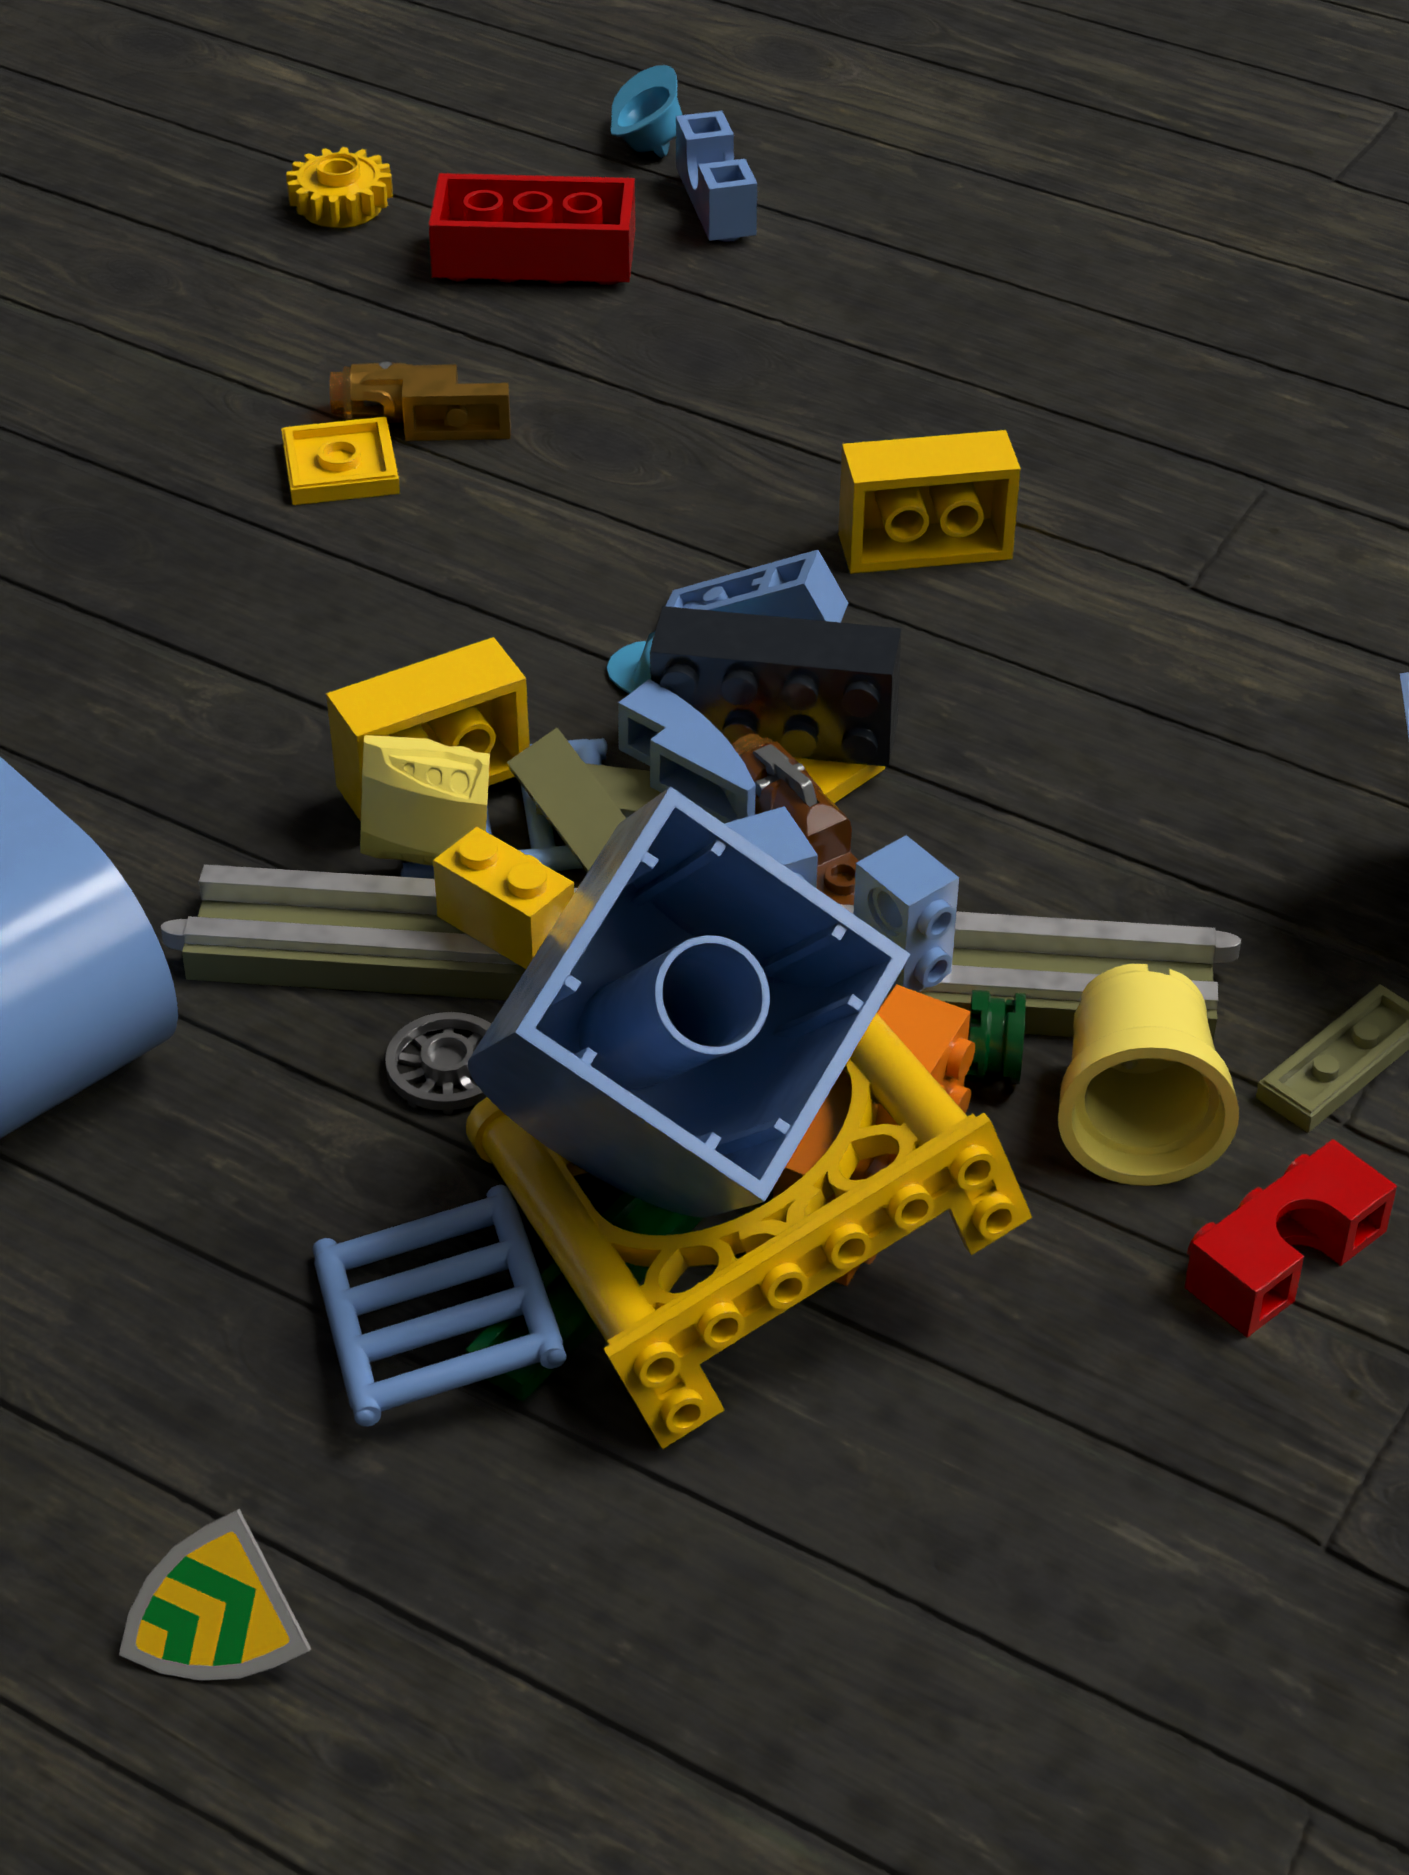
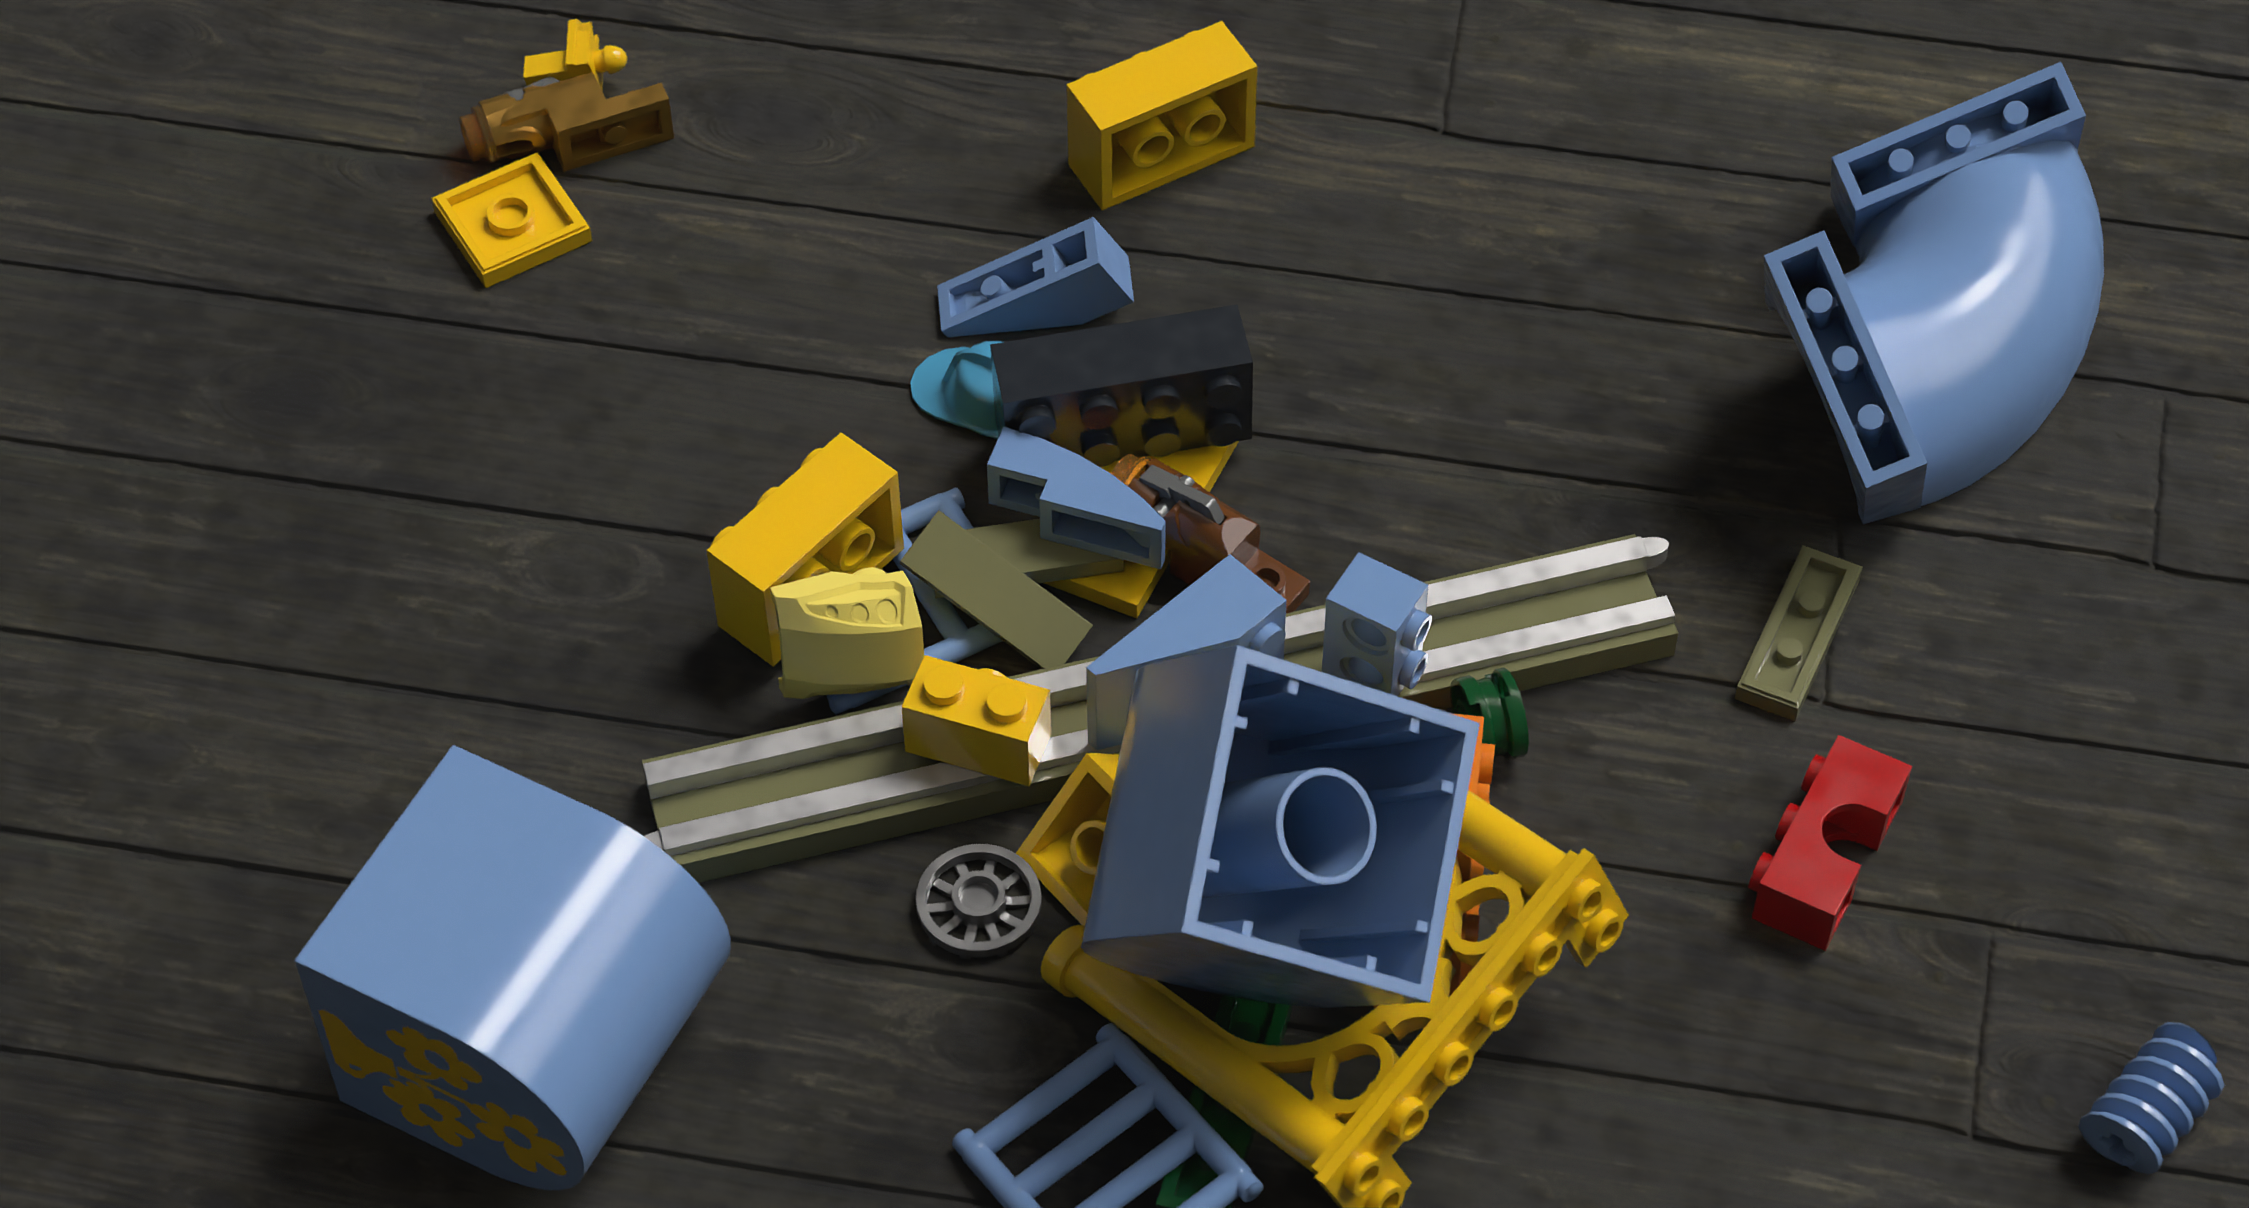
camera: 20 degrees left, 10 degrees up
light yellow piece [1058,963,1239,1186] -> none
none -> yellow piece [523,19,627,90]

